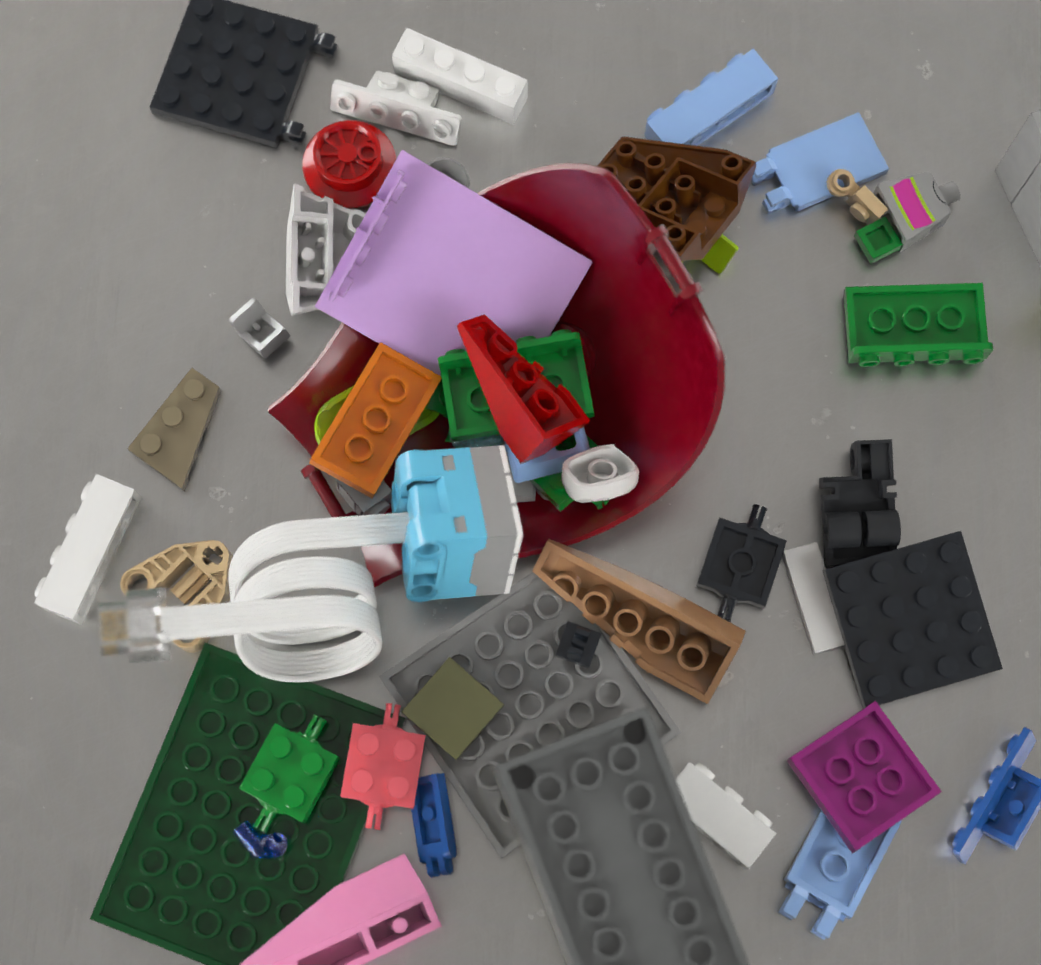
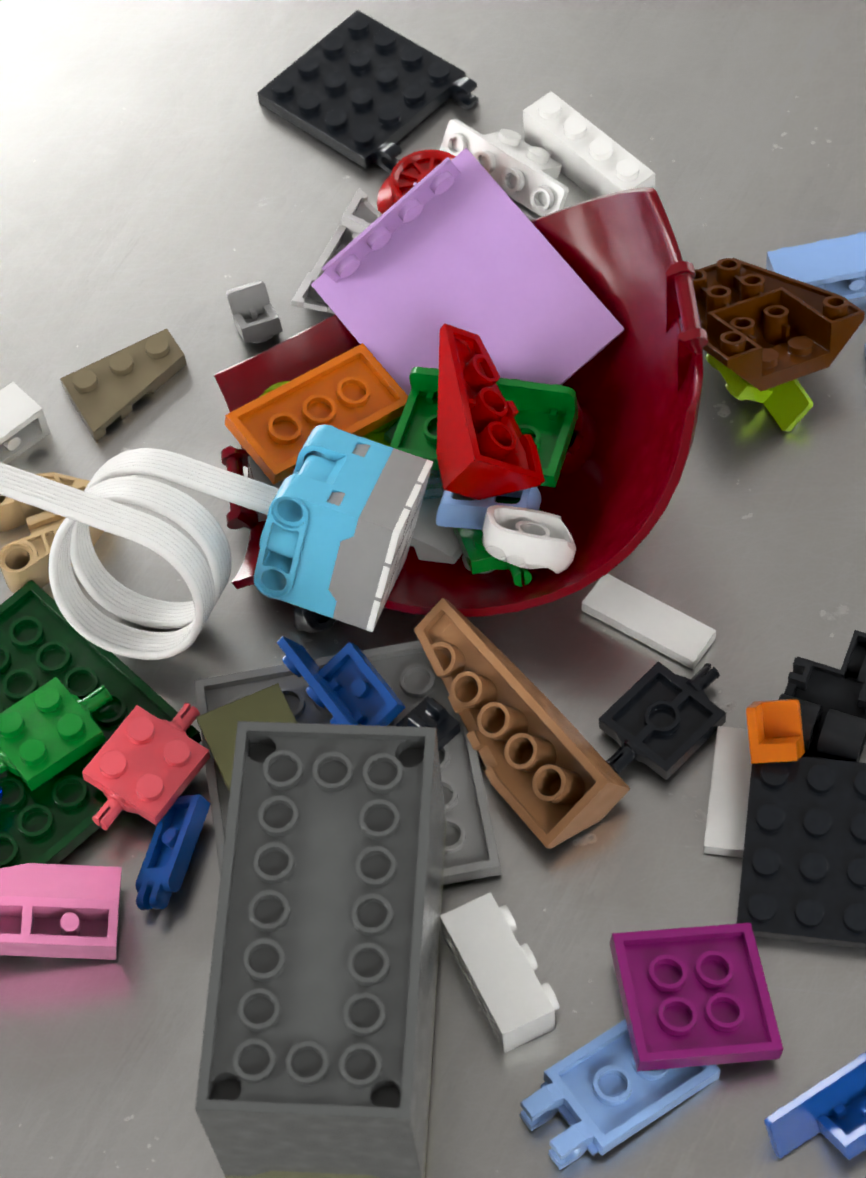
camera: 30 degrees right, 20 degrees down
none -> blue bracket [277,636,406,726]
none -> white tile [582,573,716,670]
none -> orange panel [746,699,805,764]

